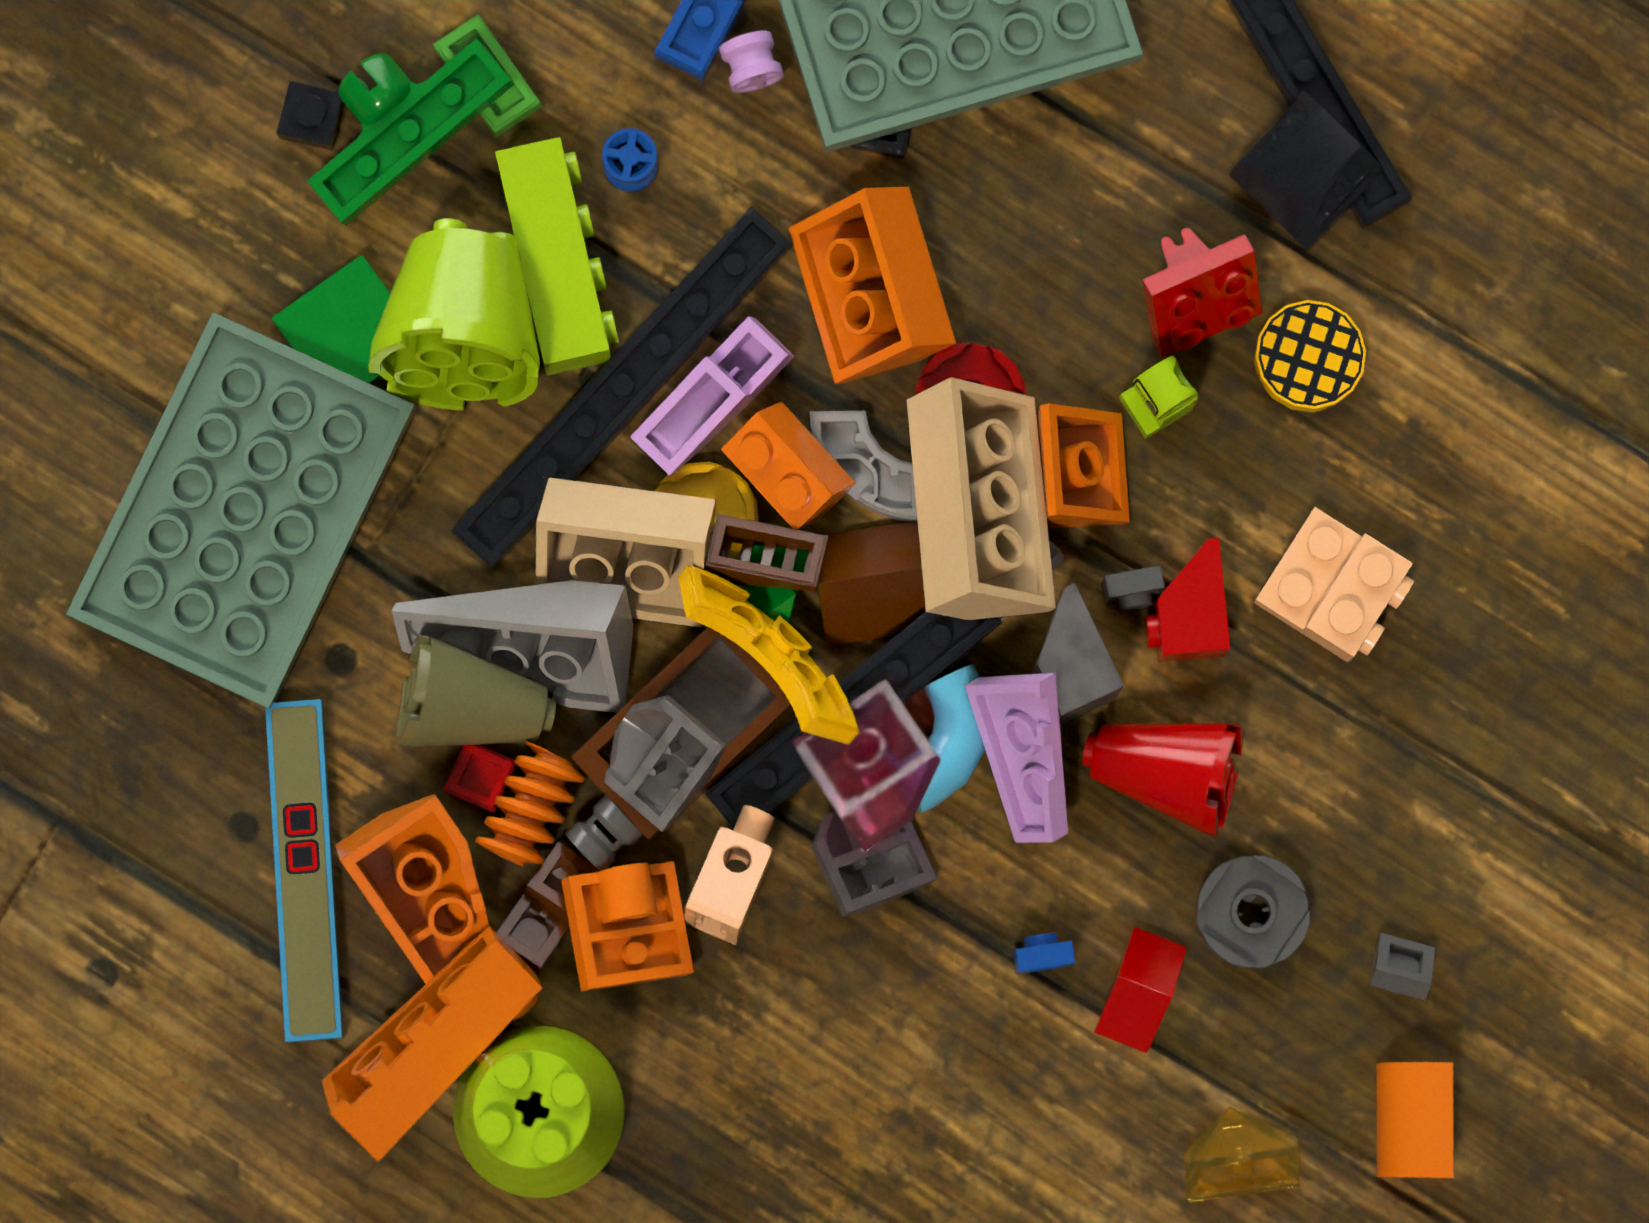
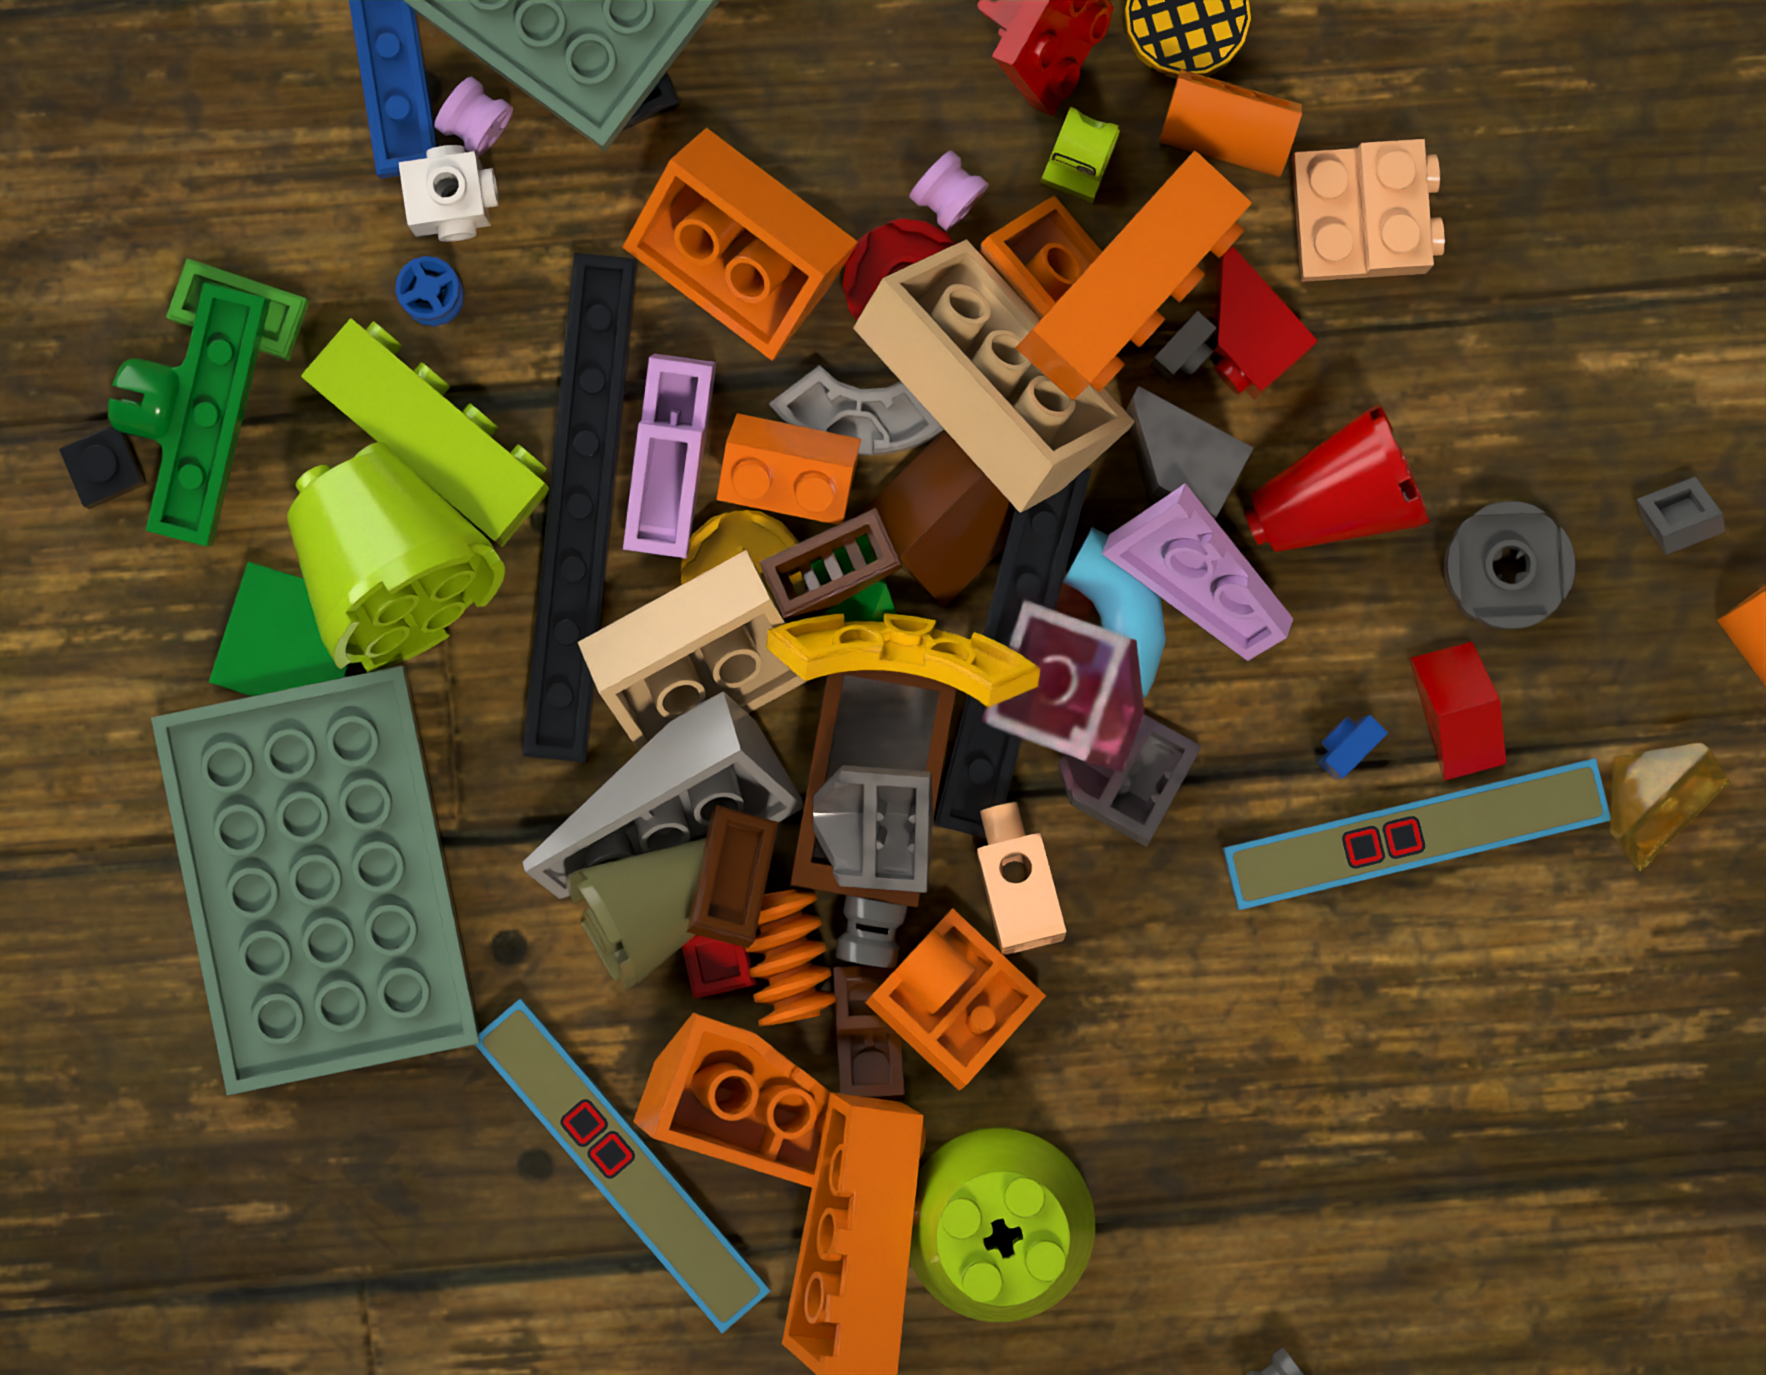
camera: 30 degrees left, 5 degrees up
none -> white brick [399,145,499,242]
none -> reddish brown tile [686,805,779,948]
none -> lavender wheel [909,150,989,232]
none -> orange wedge [1016,150,1252,400]
none -> orange brick [1158,69,1302,178]
none -> olive tile [1222,758,1611,910]

